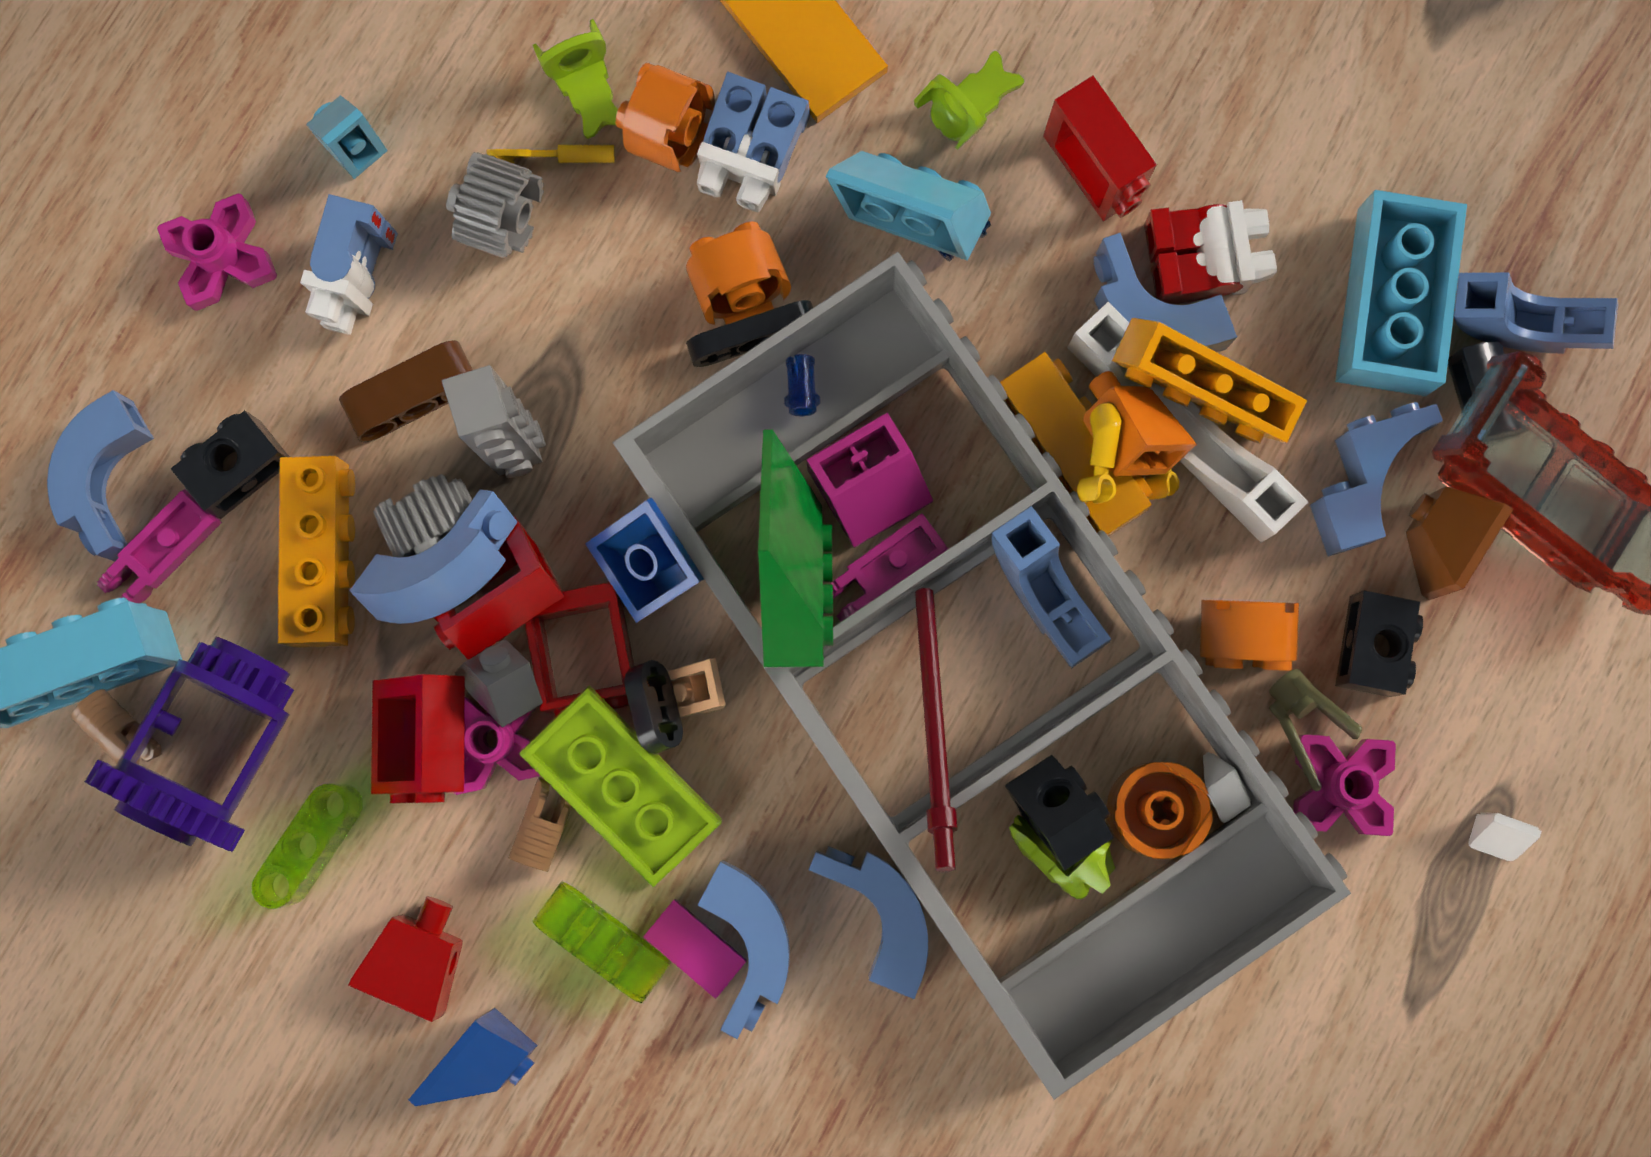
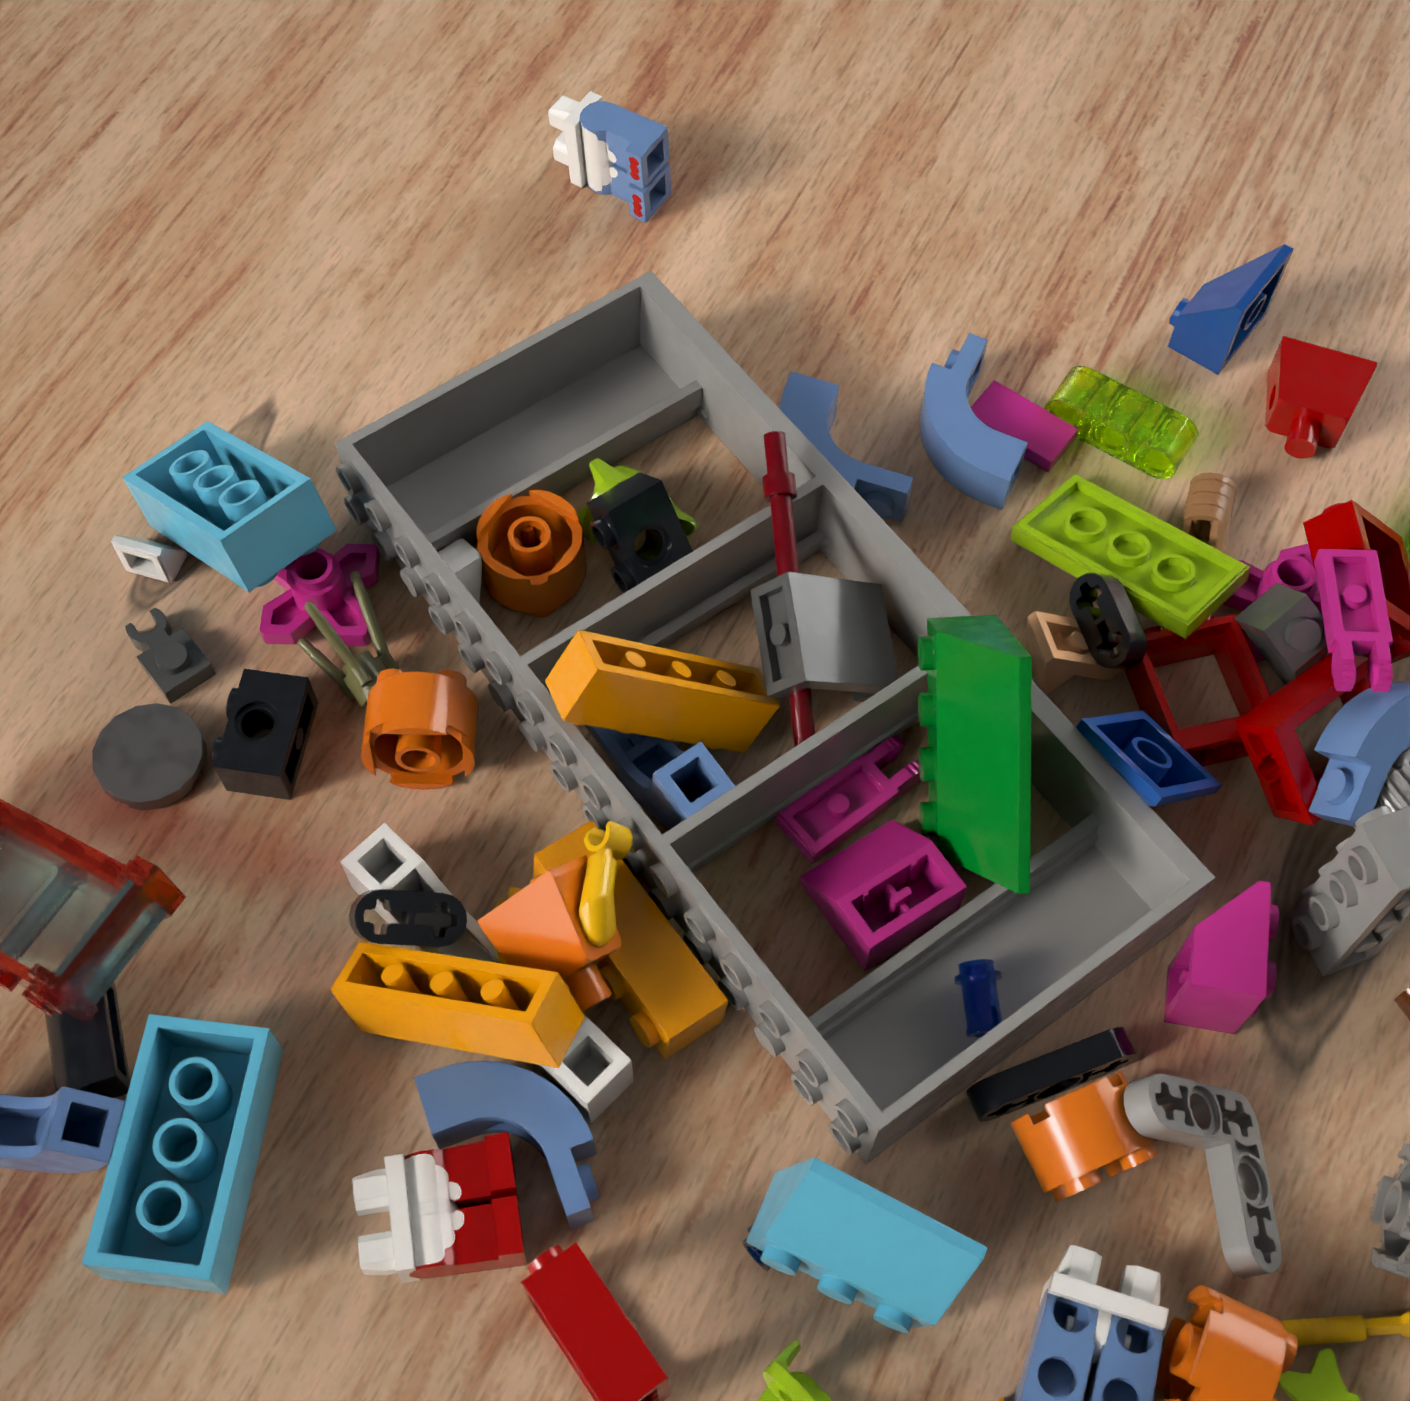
camera: 175 degrees right, 20 degrees down
medium blue arch [1310,402,1443,557] -> none
dark orange slope [1406,486,1513,600] -> none
none -> flat silver tile [92,703,207,811]
none -> medium azure brick [122,421,337,592]
none -> dark grey plate [125,608,216,704]
none -> black beam [349,889,467,947]
none -> light orange brick [545,630,780,753]
none -> dark grey panel [750,572,898,702]
none -> light grey beam [1124,1073,1282,1279]
none -> dark pink slope [1164,881,1279,1034]
none -> dark pink hinge [1314,549,1393,692]

